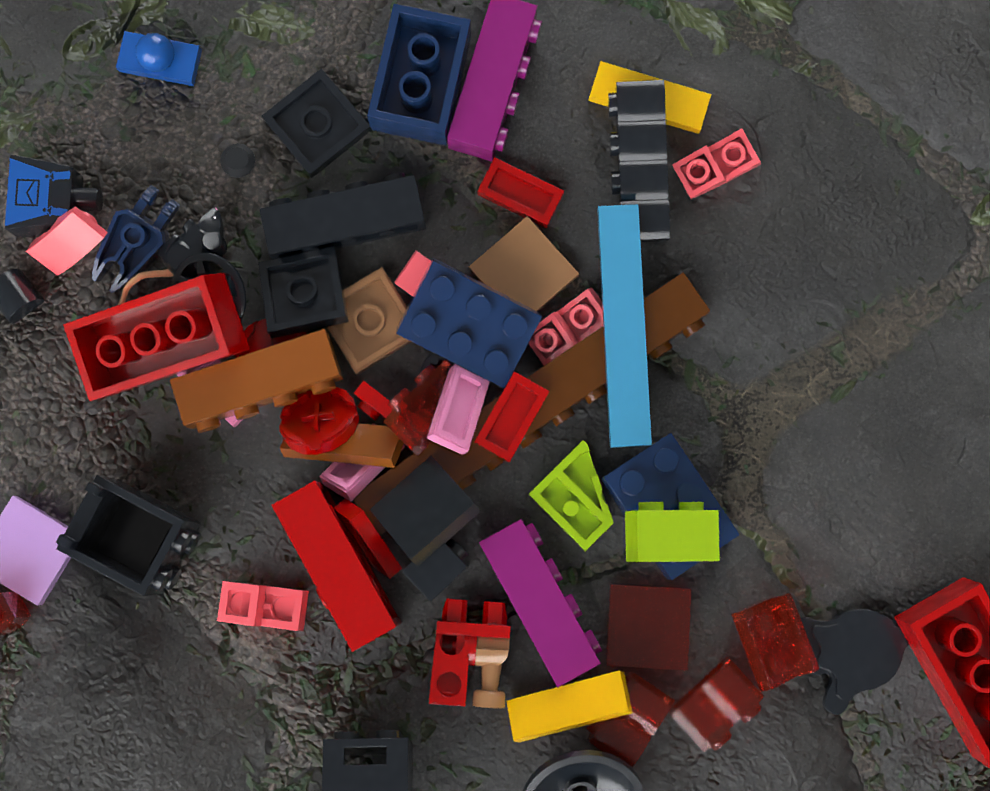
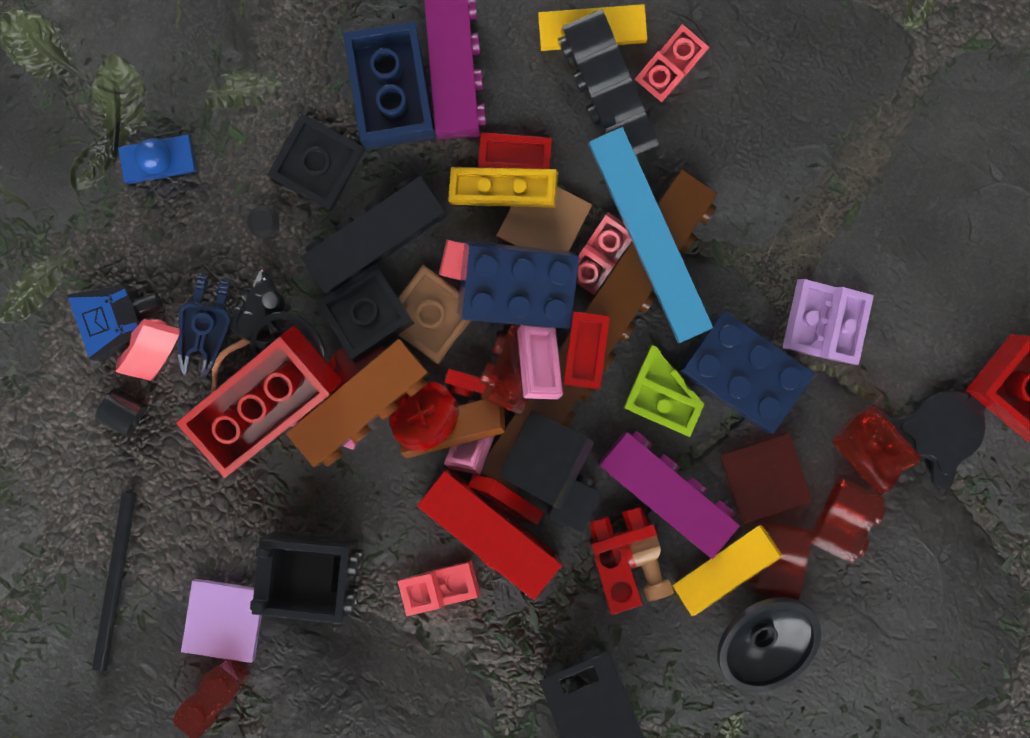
camera: 20 degrees left, 5 degrees up
lime brick [625,502,720,562] -> none
none -> yellow tile [448,167,558,208]
none -> lavender slope [782,279,874,365]

